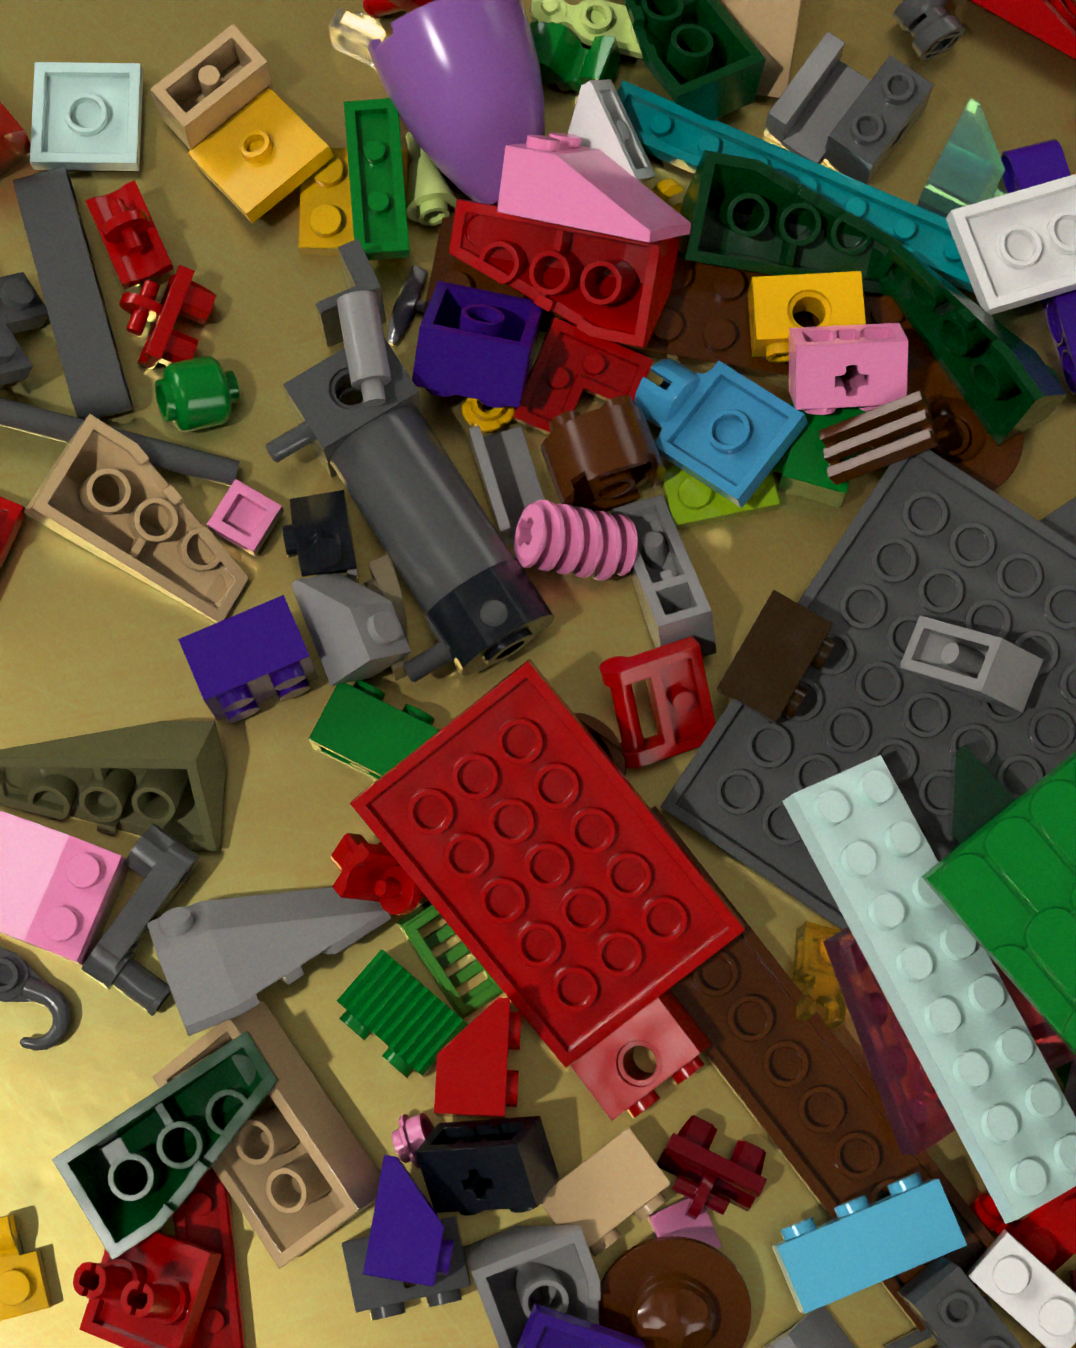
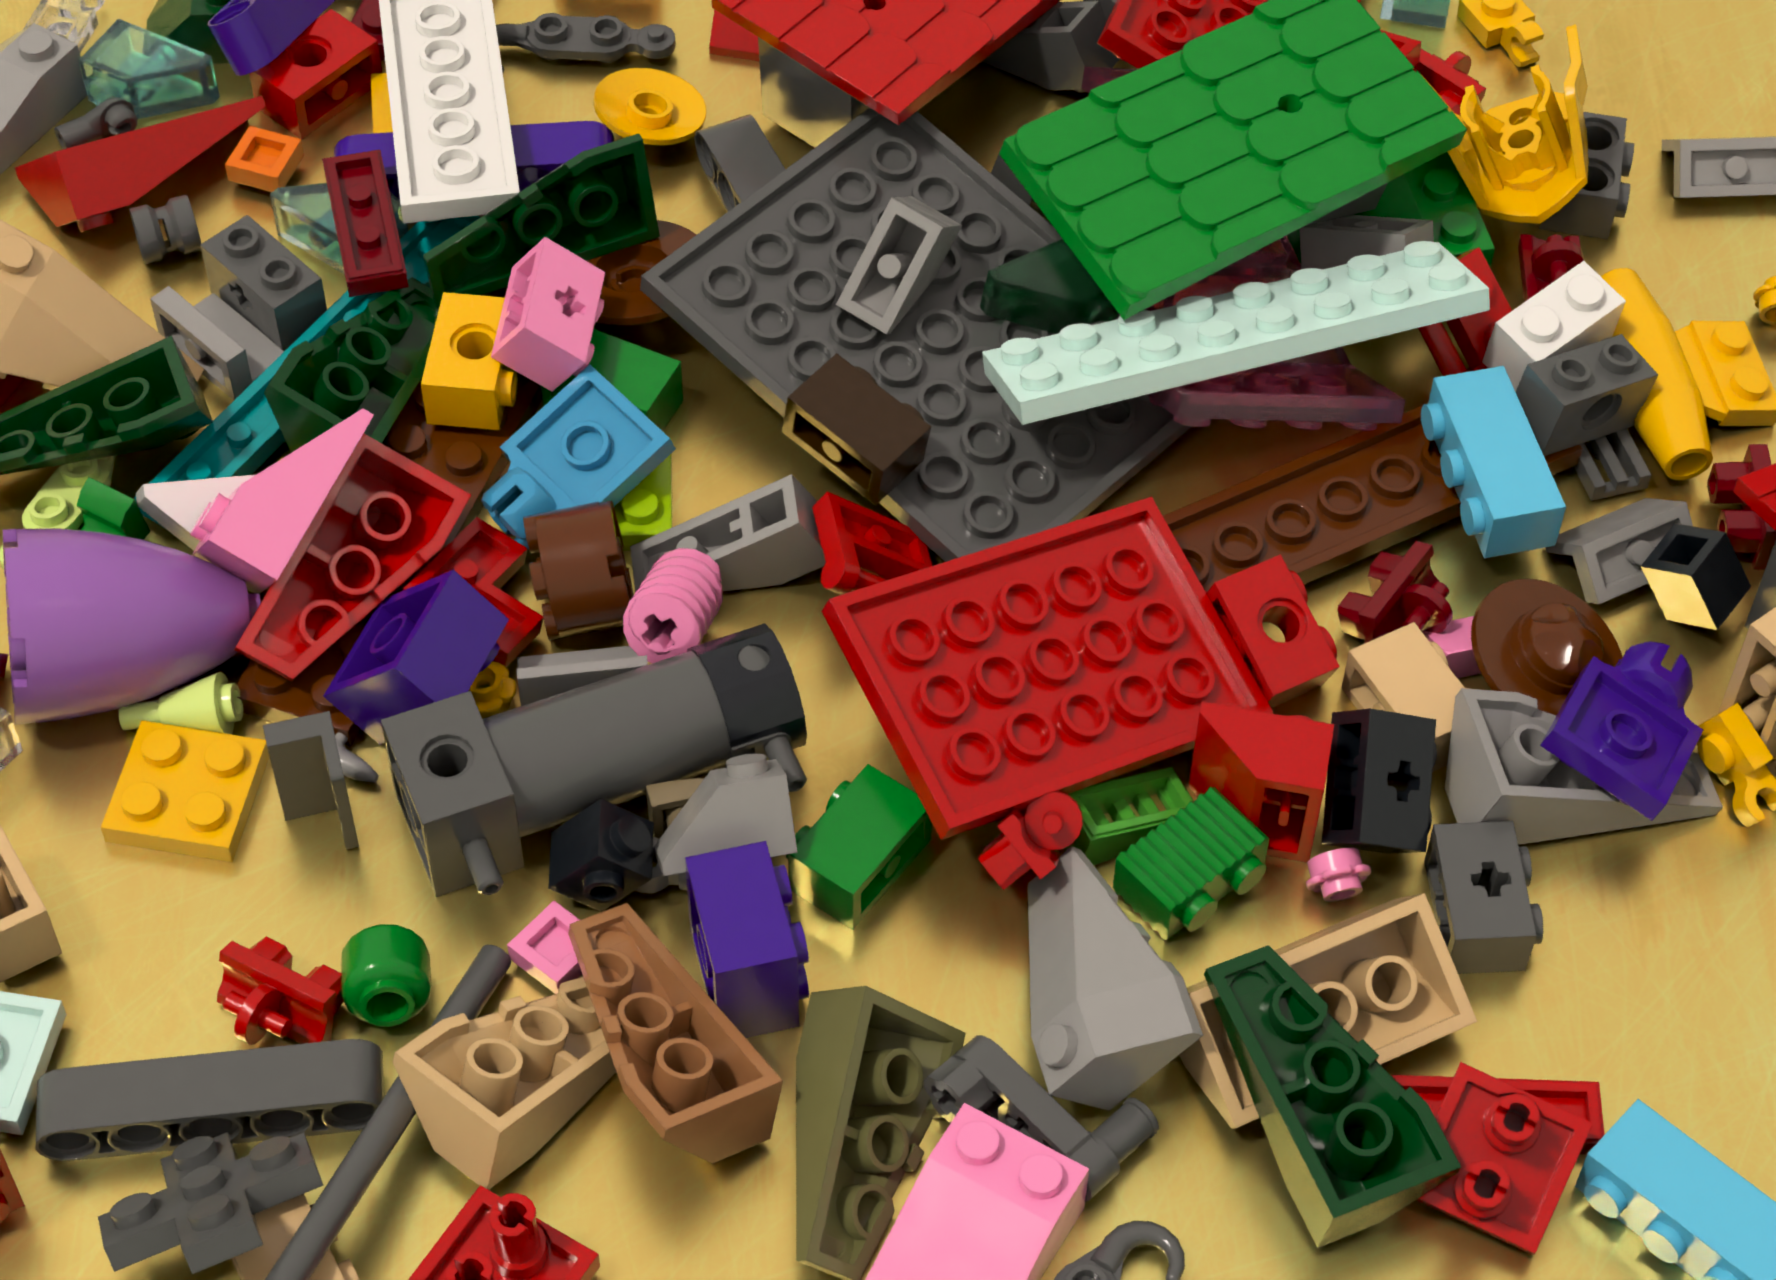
camera: 80 degrees left, 25 degrees down
red hips [85,180,174,290] -> none
yellow plate [188,86,334,224] -> none
light grey cylinder [337,290,392,406] -> none
green plate [344,98,410,261] -> none
dark purple slope [363,1155,454,1287] -> none
clear yellow plate [792,921,857,1029] -> none
reddish brown tile [819,390,938,485] -> none
none -> orange plate [225,126,304,194]
none -> dark red tile [322,150,409,297]
none -> medium nougat wedge [568,903,783,1164]

